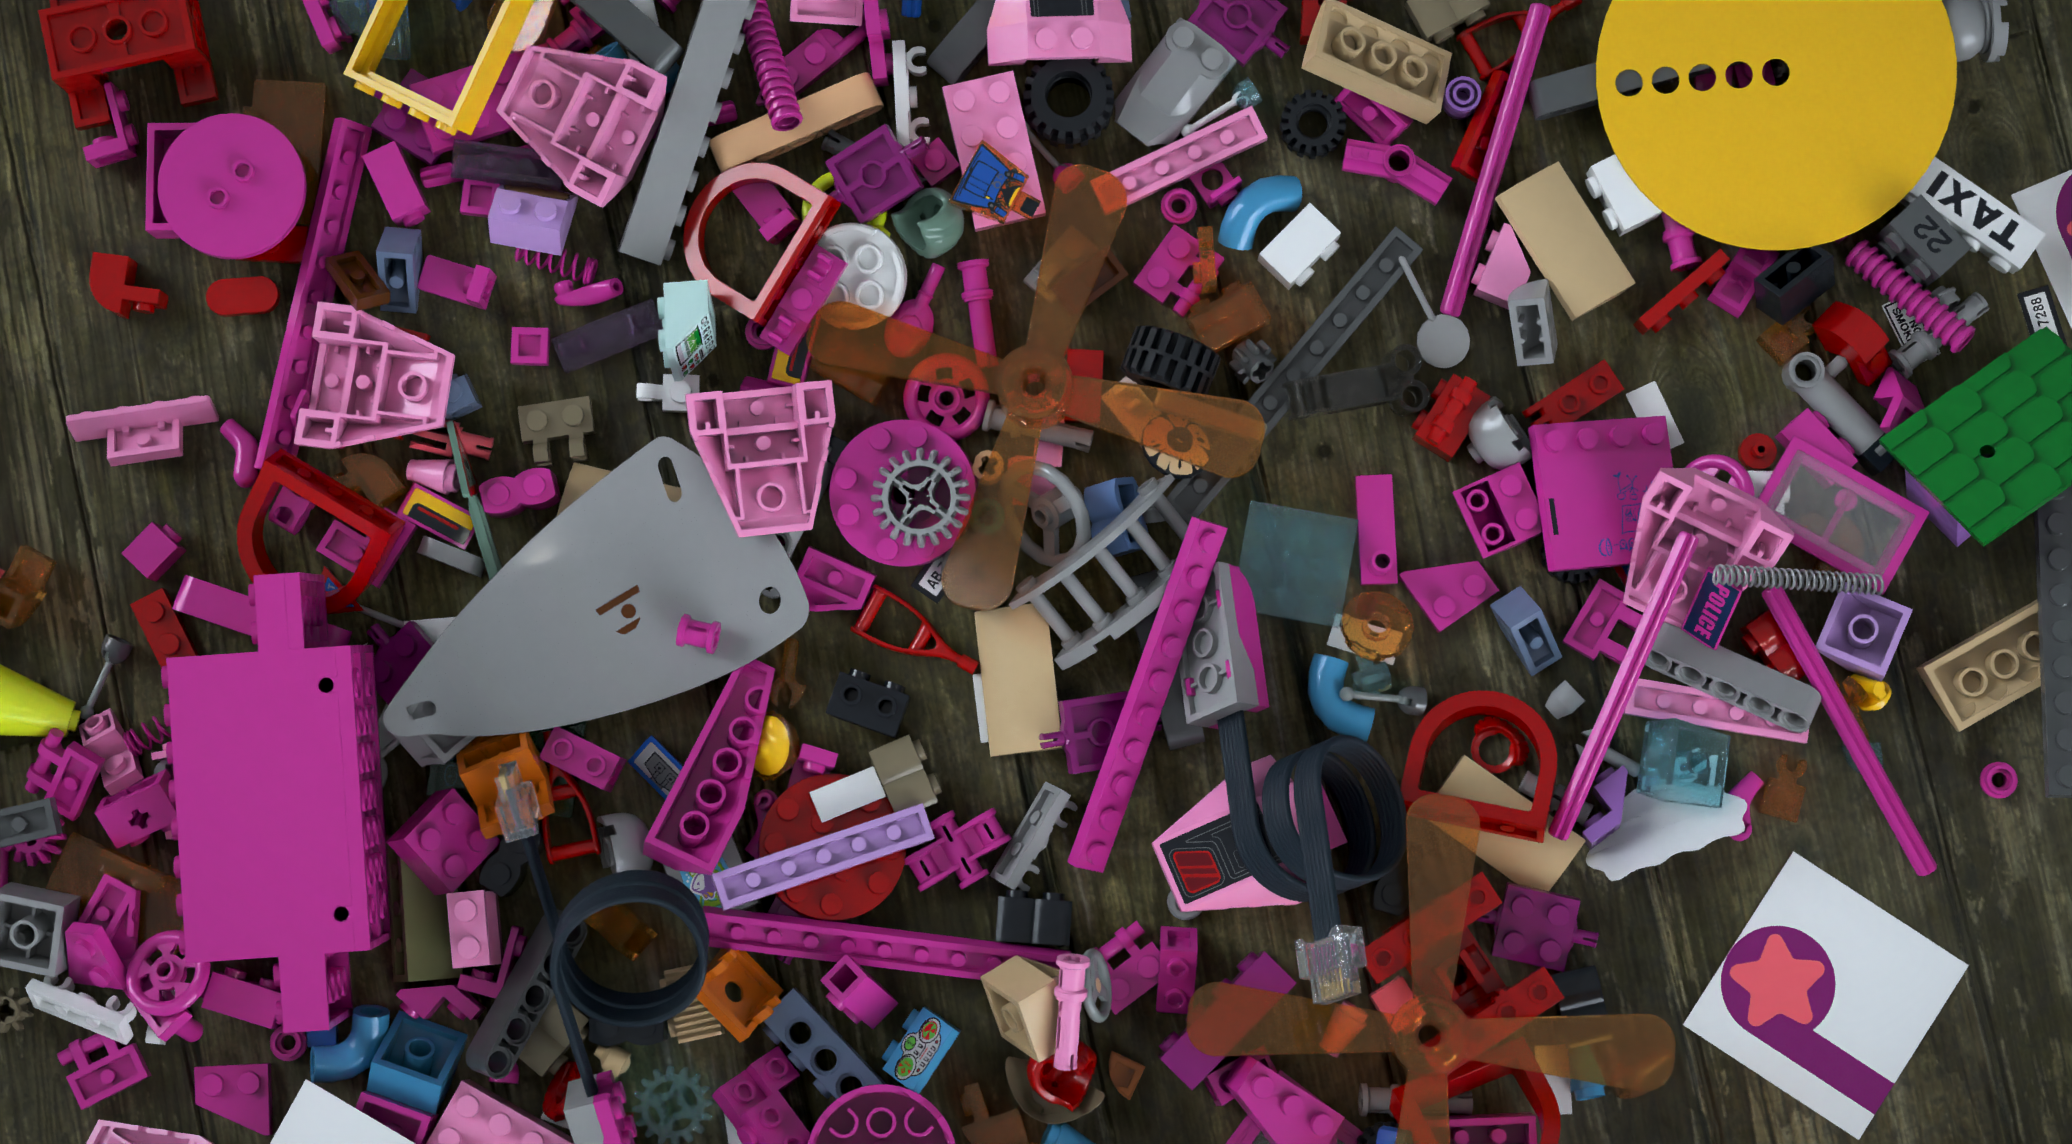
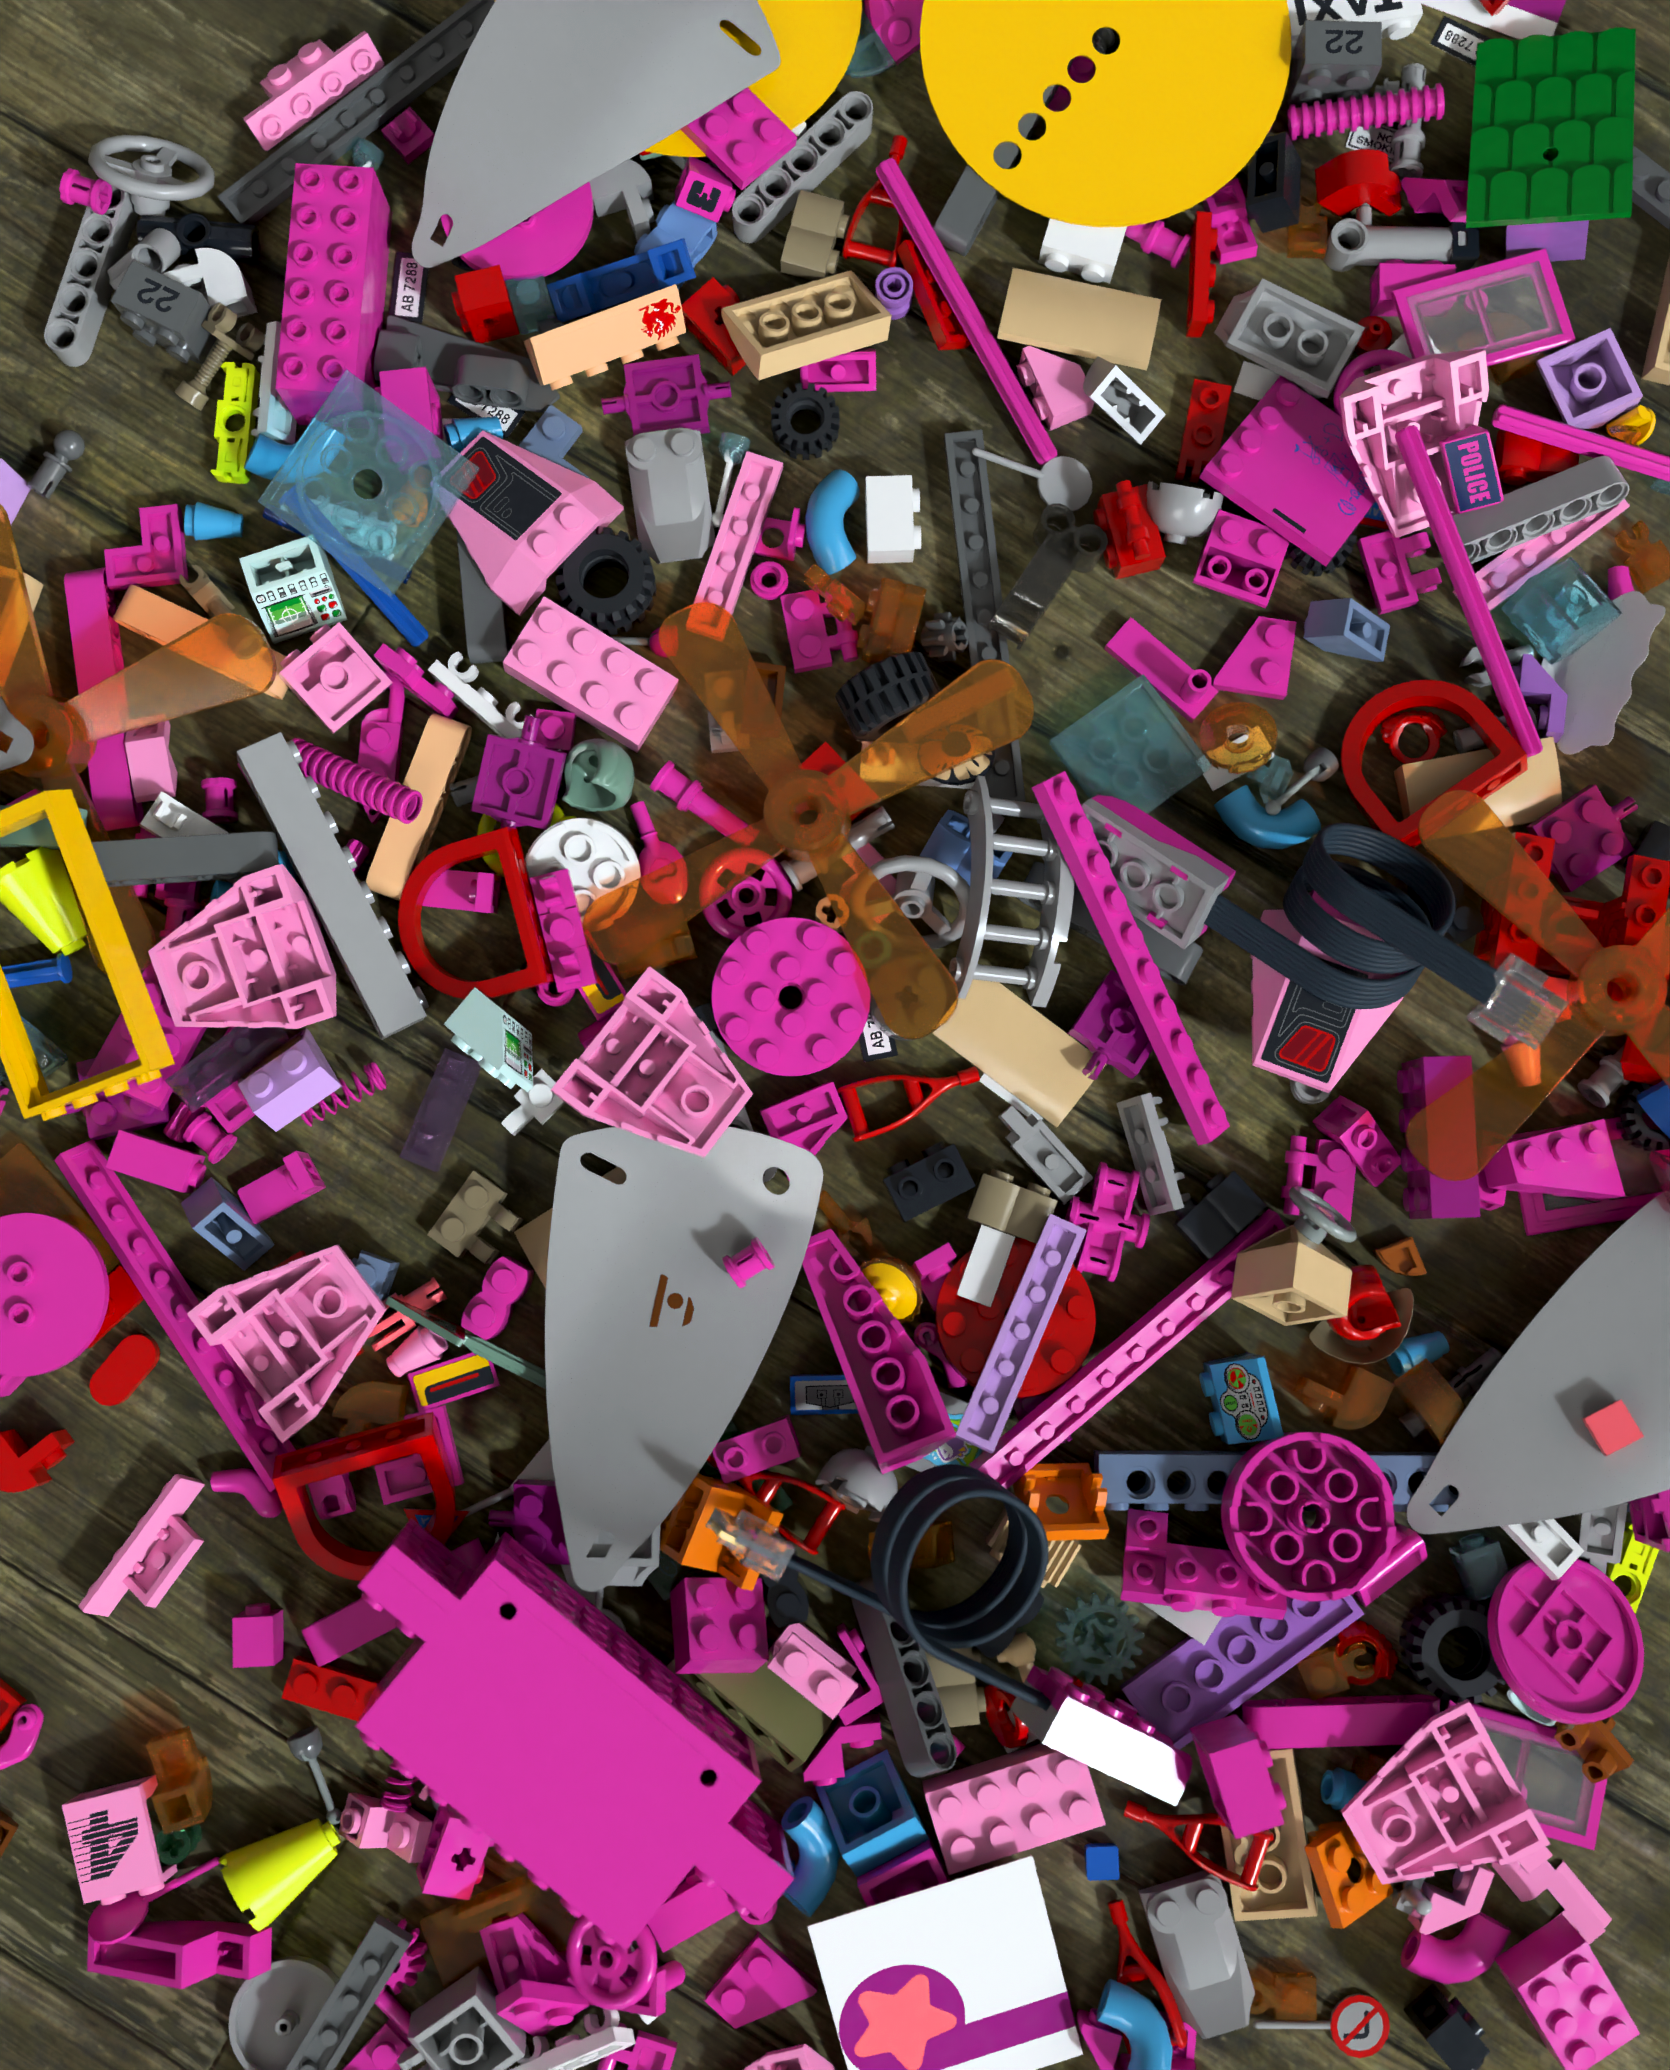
camera: 55 degrees left, 0 degrees up
dark pink plate [25,728,105,821] -> none
reddish brown hinge [325,250,390,311] -> none
light grey beam [417,536,485,578] -> none
dark pink plate [510,327,550,366] -> none
dark pink arm [554,278,624,307] -> none
dark pink brick [820,954,898,1029] -> none
light grey gear [870,448,971,548] -> none
torso [948,140,1041,224] -> none
bright pink pin [1053,953,1090,1071] -> none
dark pink piece [1341,138,1453,206] -> none
light grey hose [1545,680,1585,719] -> none
light grey piece [1712,564,1884,596] -> none
none -> dark pink bush [182,1112,237,1164]
none -> light grey hinge [998,1105,1093,1205]
none -> light grey slope [1214,278,1365,399]

